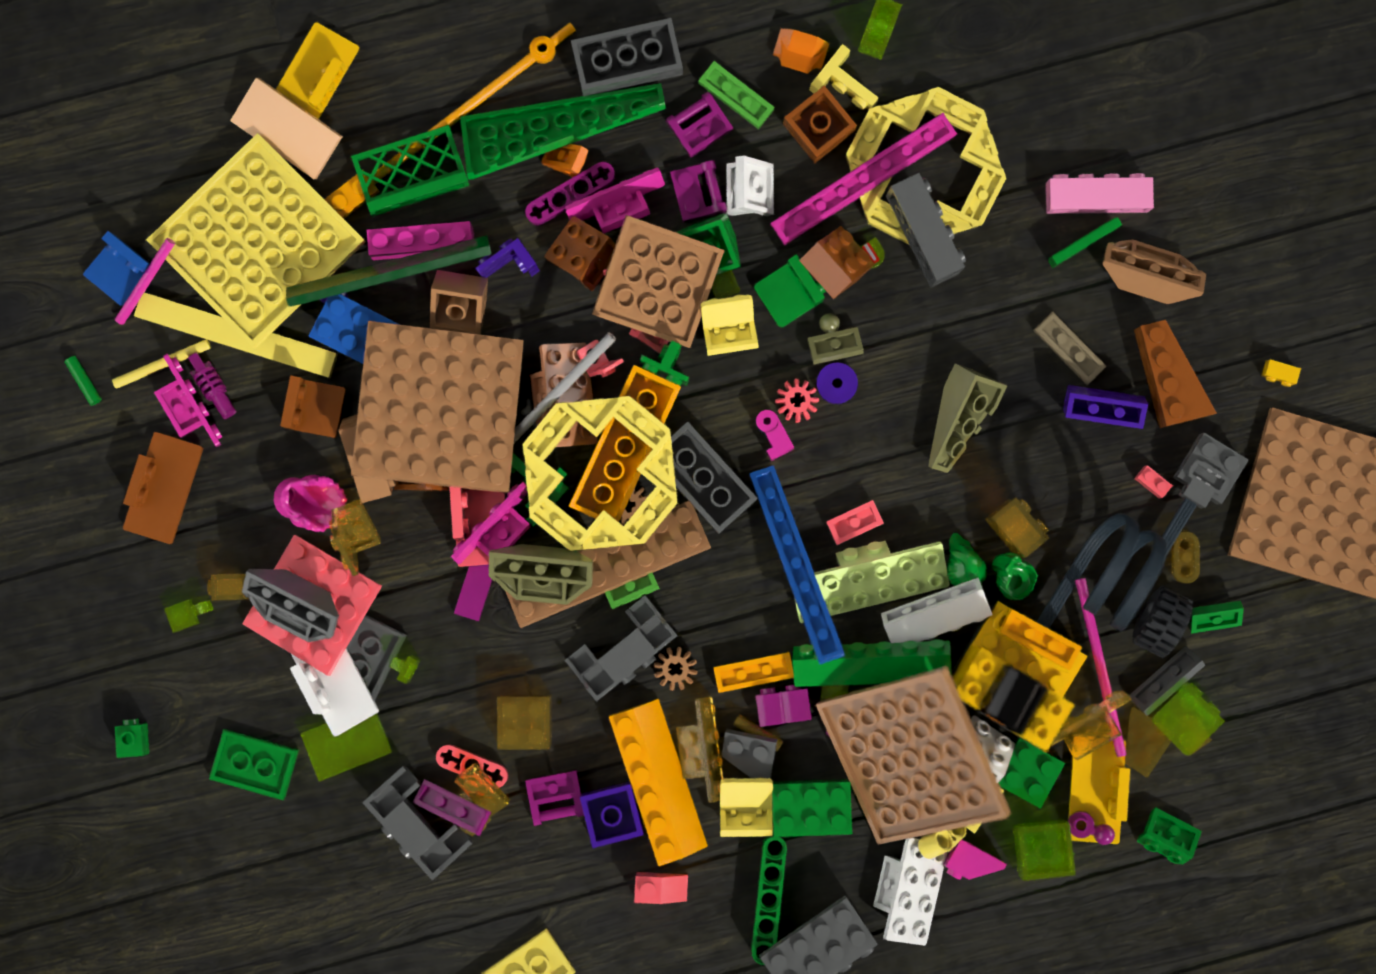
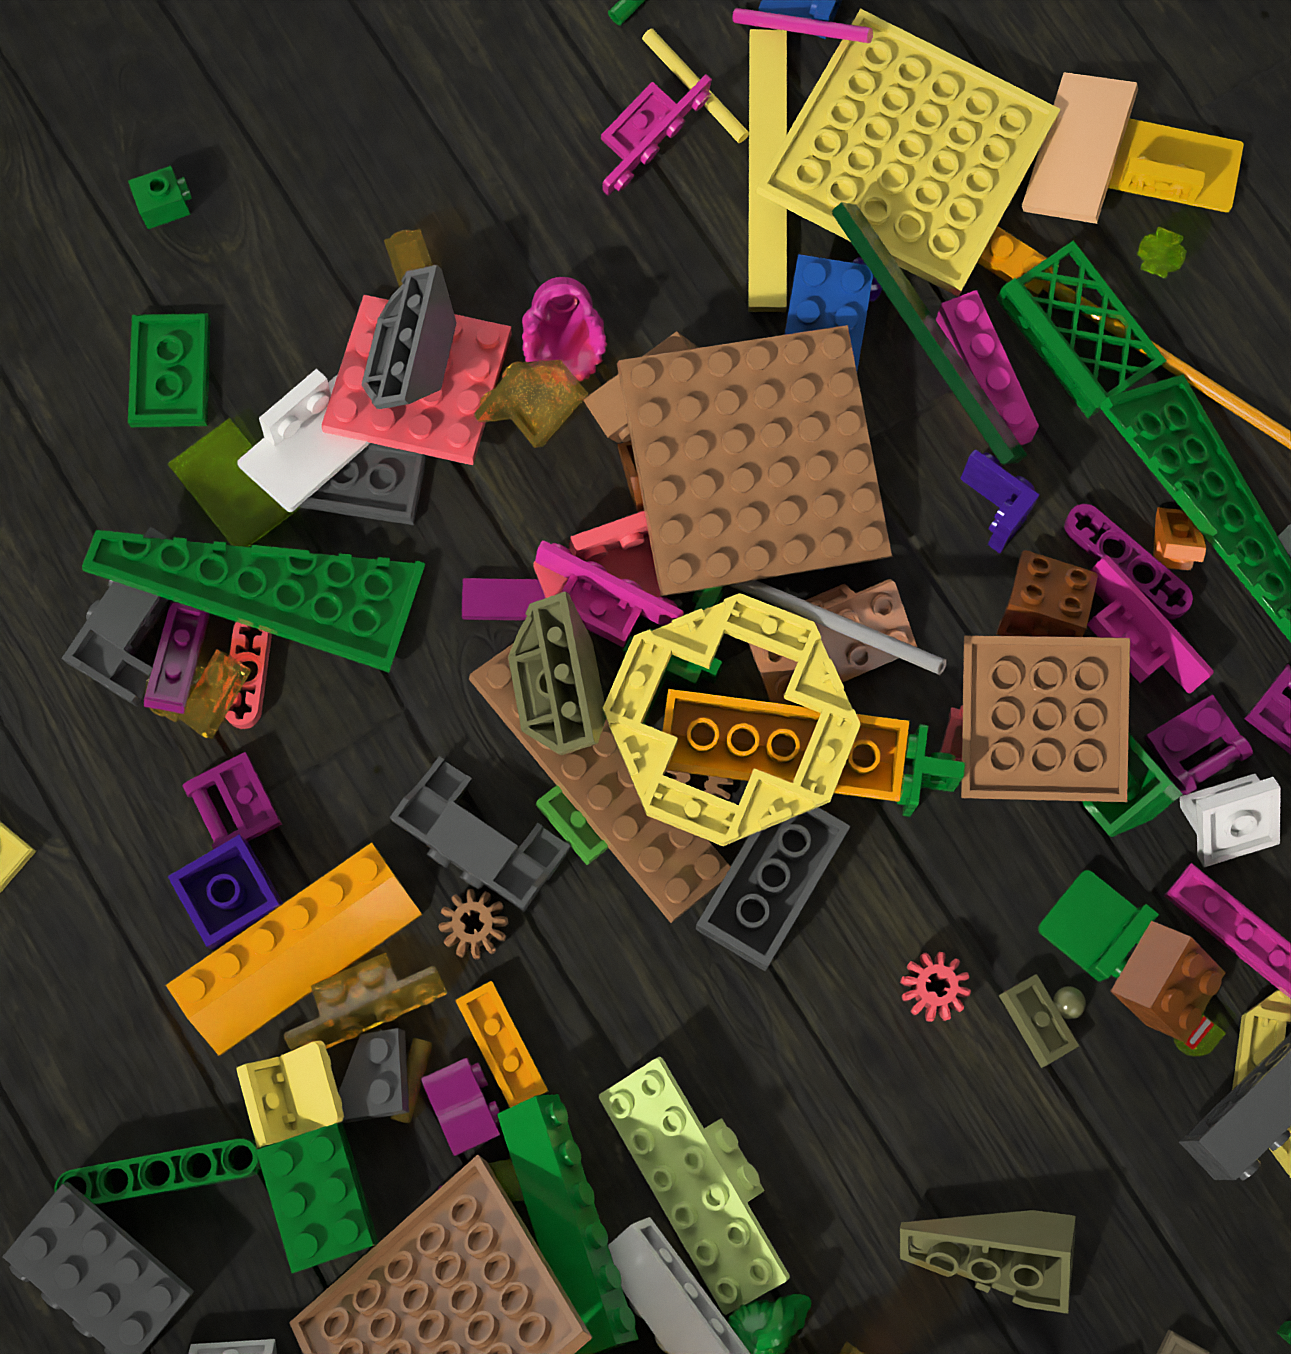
camera: 75 degrees right, 10 degrees down
dark orange bracket [123,432,203,544] -> none
clear neon green plate [164,599,214,633] -> none
magenta hinge [188,352,237,419] -> none
dark orange bracket [280,375,346,438] -> none
clear neon green tile [389,655,420,684] -> none
medium nougat slope [430,270,488,335] -> none
clear yellow brick [497,695,552,750] -> none
coral bracket [577,340,624,378] -> none
coral slope [634,872,688,904] -> none
light yellow bracket [701,295,758,356] -> none
clear neon green plate [711,270,741,299] -> none
blue plate [749,465,844,665] -> none
dark pink leg [756,410,794,461] -> none
dark purple piece [816,363,858,404] -> none
coral plate [826,500,884,545] -> none
none -> green wing [82,530,425,672]
none -> clear neon green gear [1137,227,1187,278]

